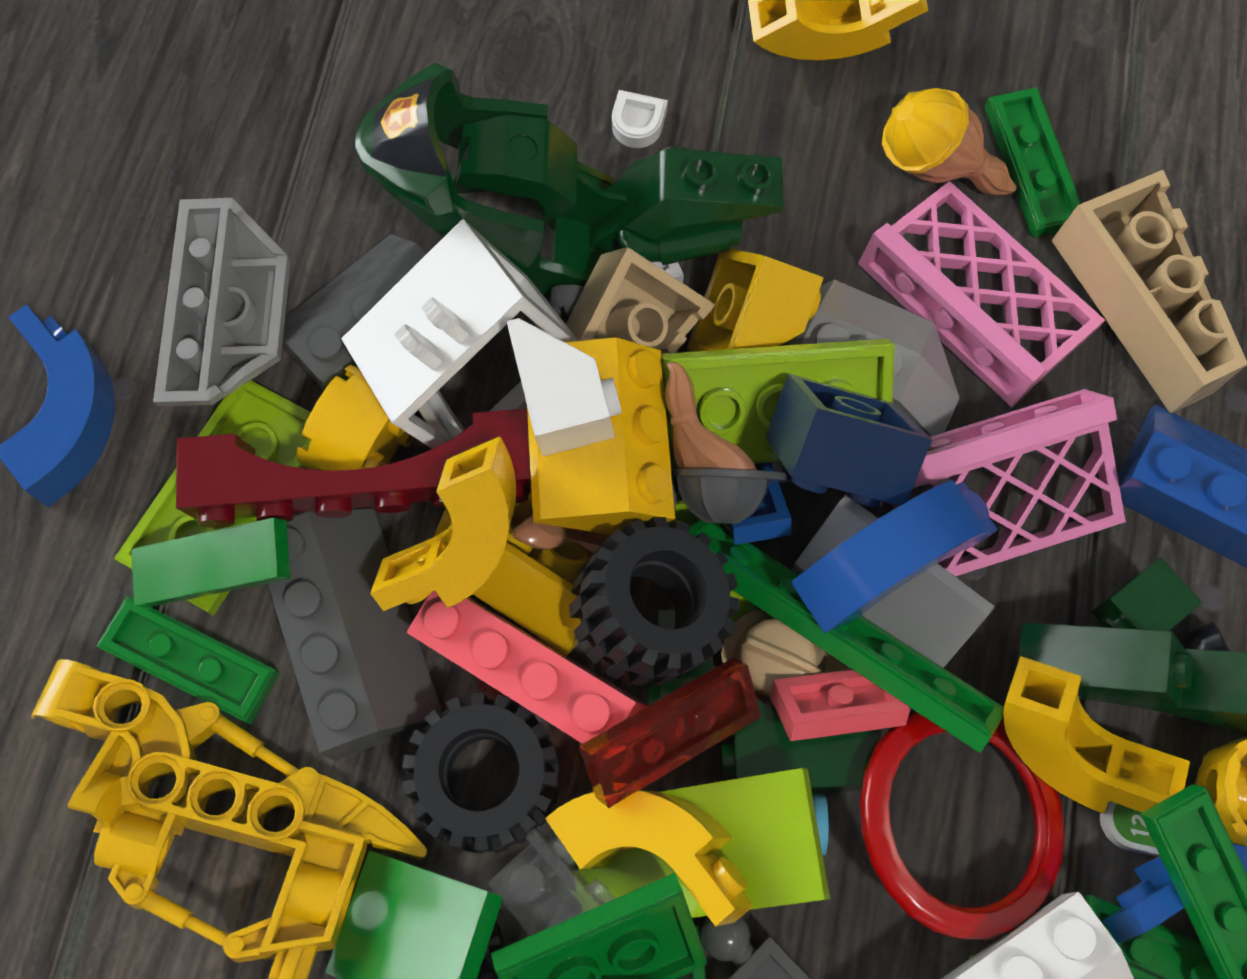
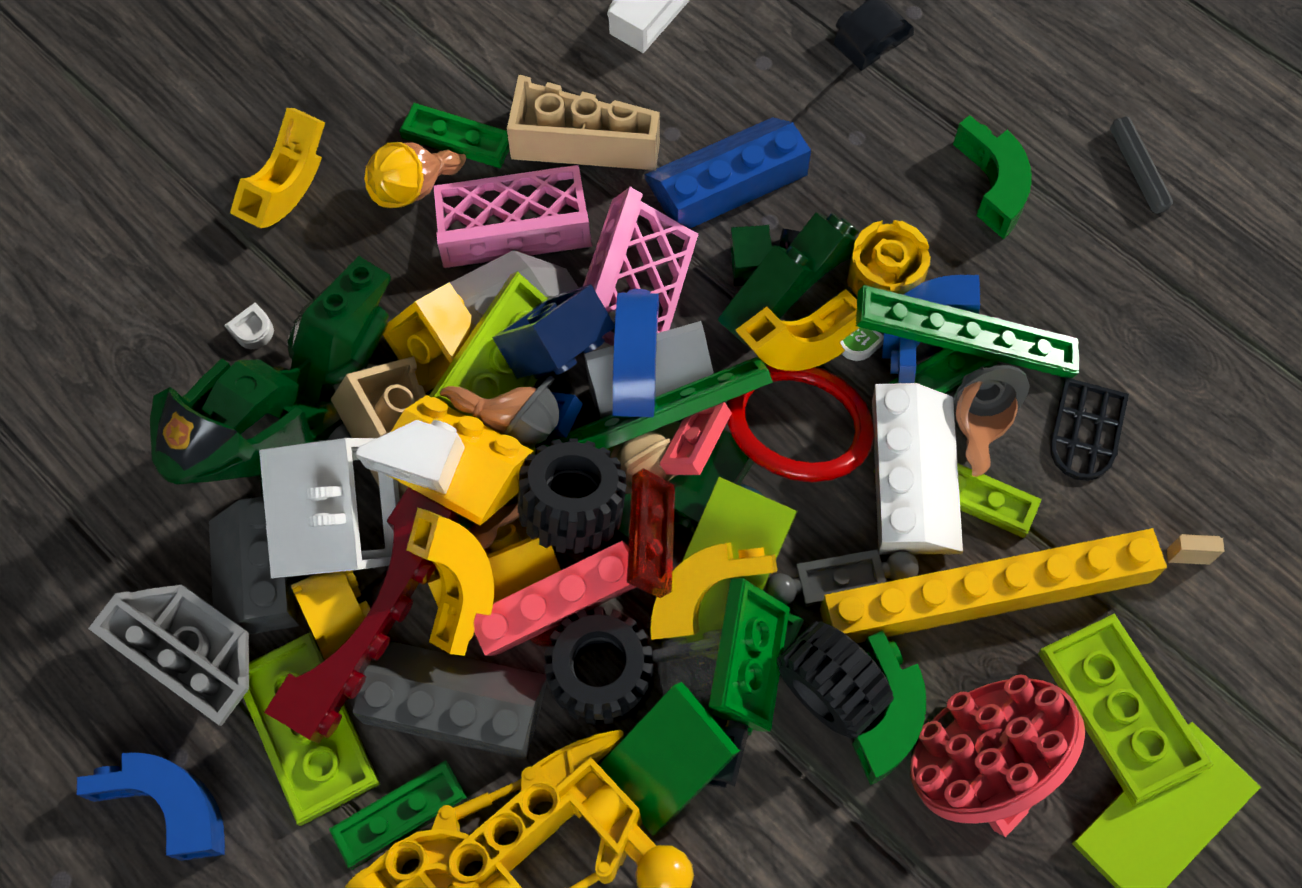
camera: 55 degrees left, 5 degrees down
green tile [132,518,291,607] -> none

